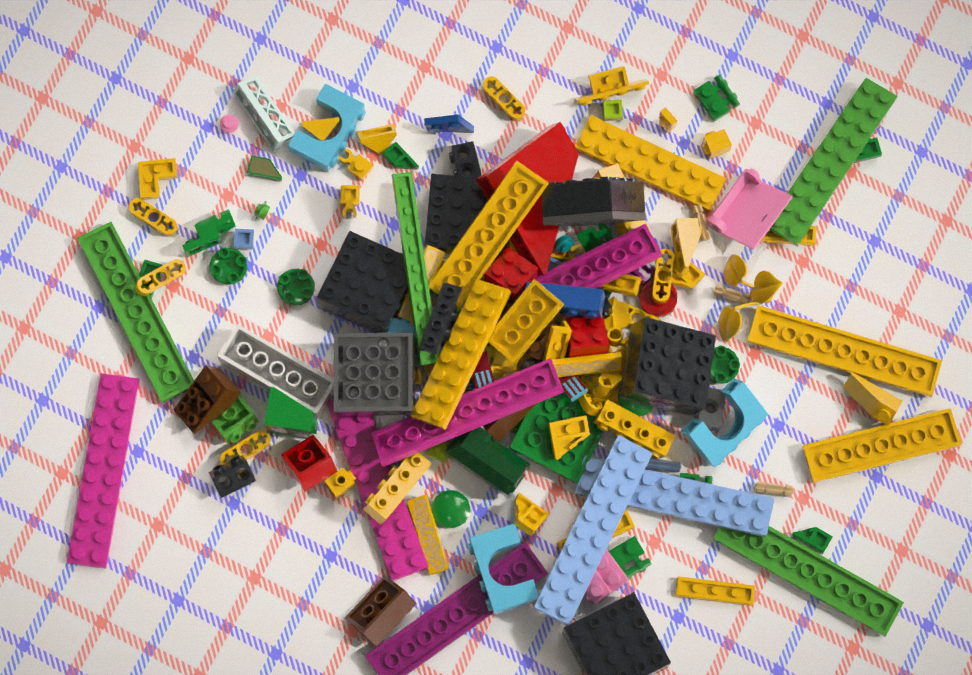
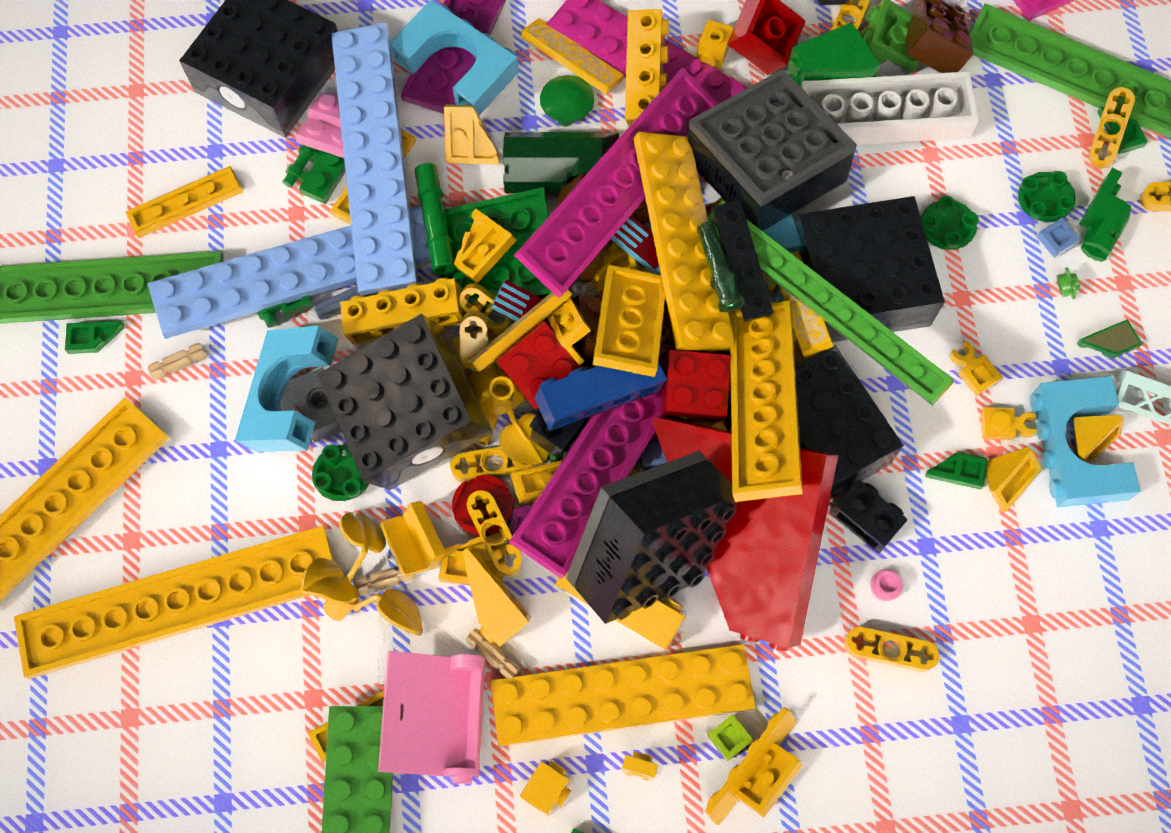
camera: 150 degrees right, 5 degrees down
blue wing [424,114,474,133] -> none
yellow slope [843,372,902,426] -> none
none -> yellow panel [380,501,446,577]
none -> green piece [414,163,456,276]
none -> clear green pin [696,221,745,312]
none -> bright pink plate [870,569,903,601]

